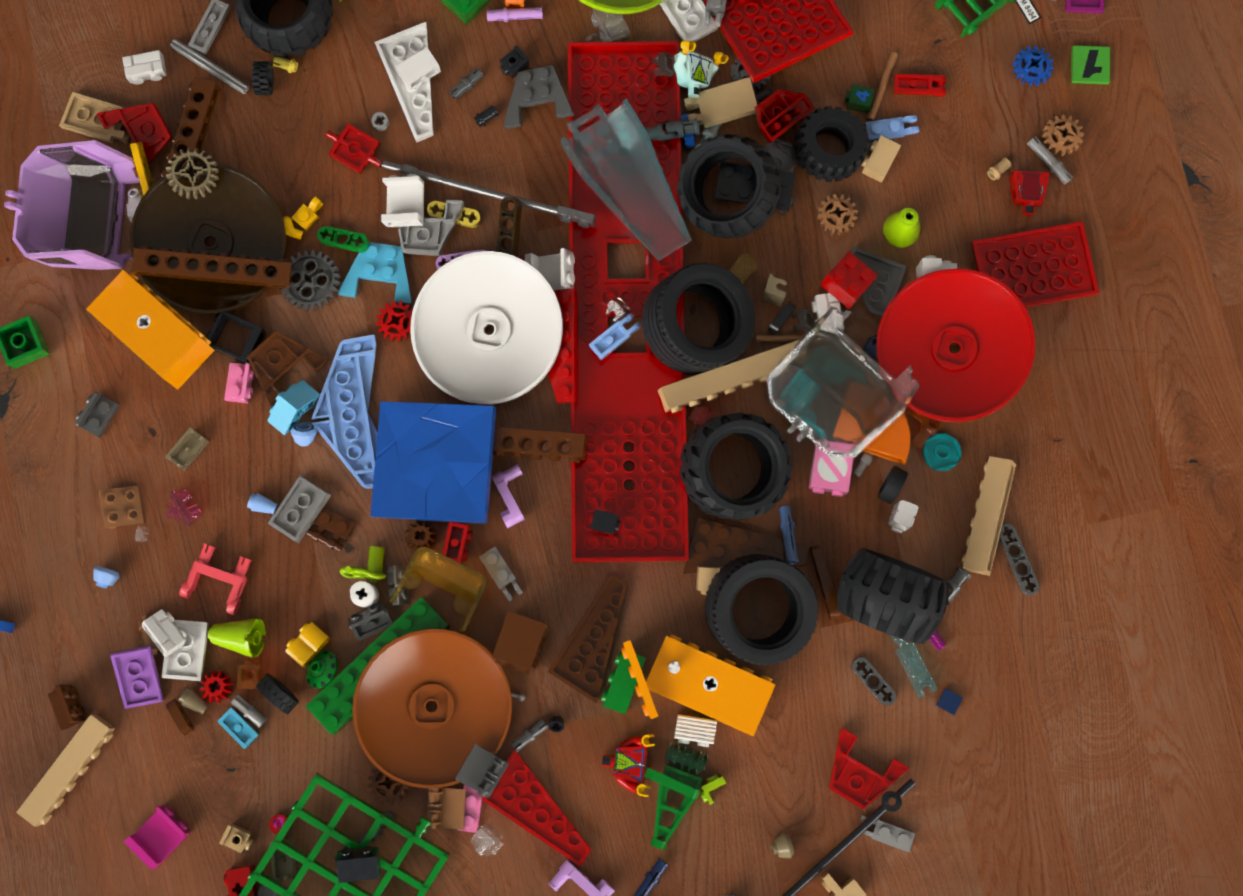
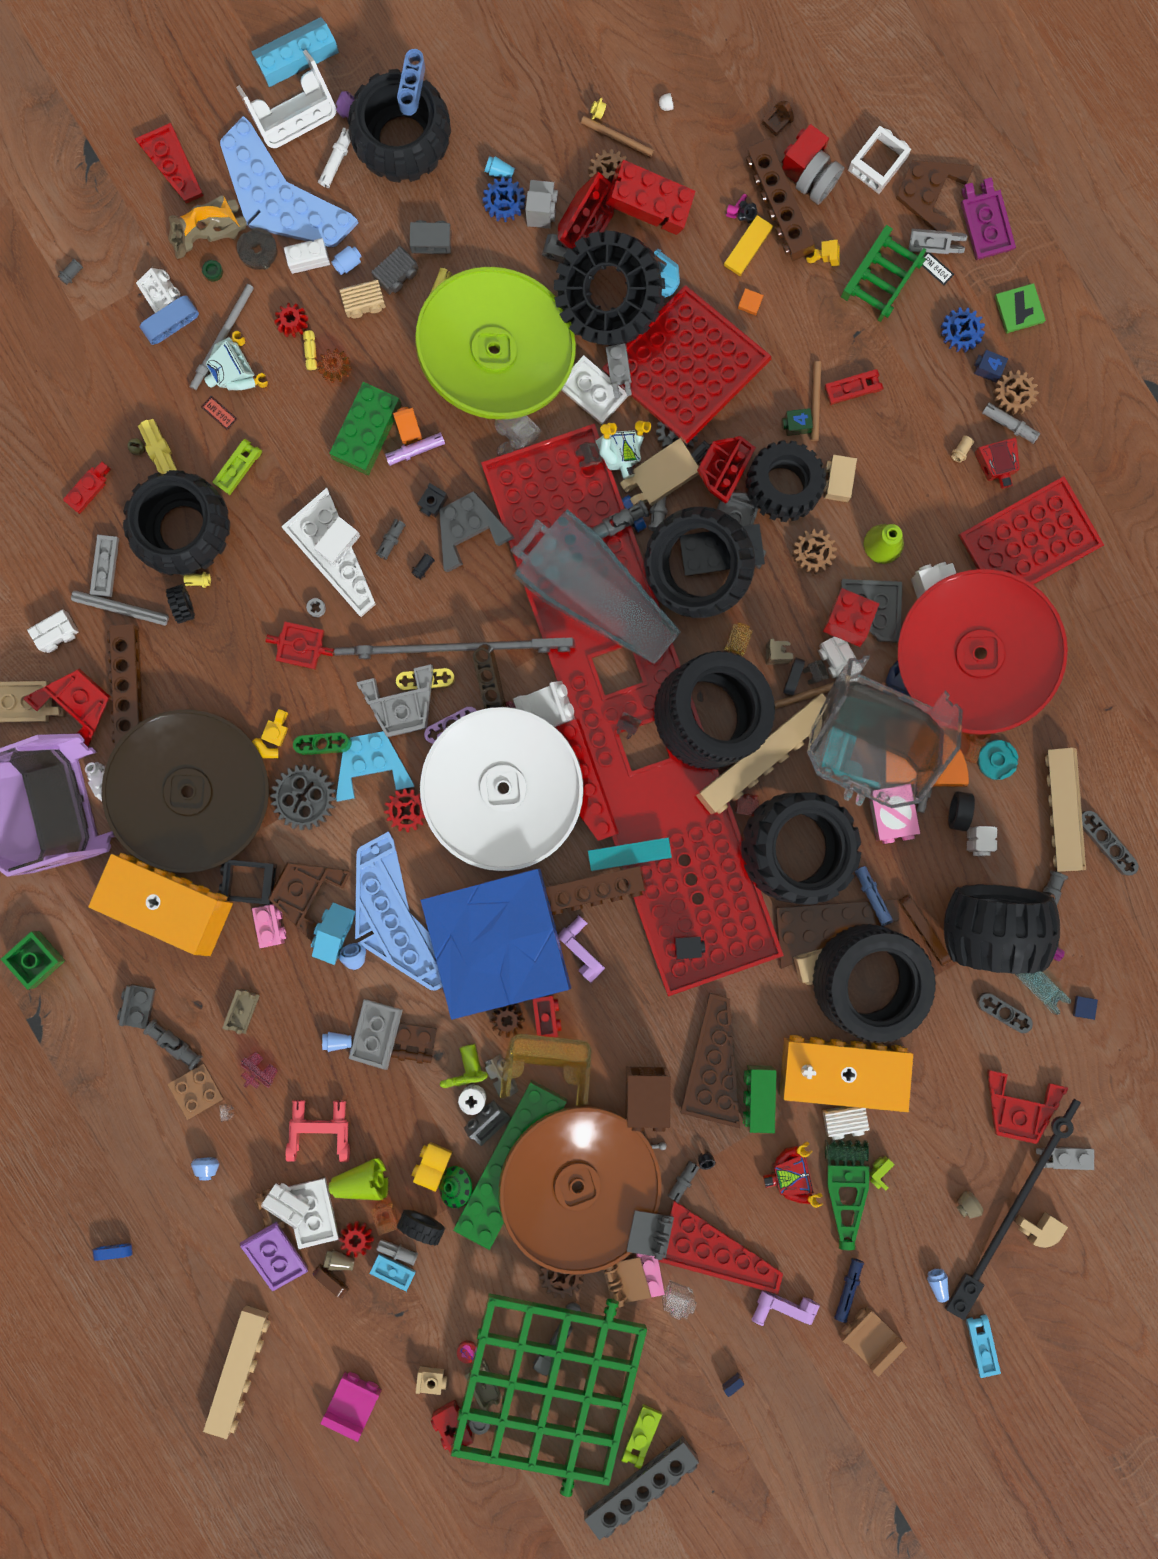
camera: 15 degrees left, 5 degrees up
reddish brown bracket [48,684,86,730] -> none
yellow tile [130,142,153,195] -> none
reddish brown brick [132,246,292,289] -> none
dark tan gear [166,148,219,199] -> none
black brick [336,846,381,883] -> none
white panel [381,174,424,227] -> none
light grey hinge [479,547,523,601] -> none
light blue hinge [589,314,641,360] -> none
light orange plate [621,640,658,719] -> none
green beam [644,767,700,800] -> none
light blue hinge [865,115,919,142] -> none
none -> dark grey piece [143,1019,203,1071]
none -> teal tile [588,837,672,871]
none -> dark blue brick [974,350,1008,383]

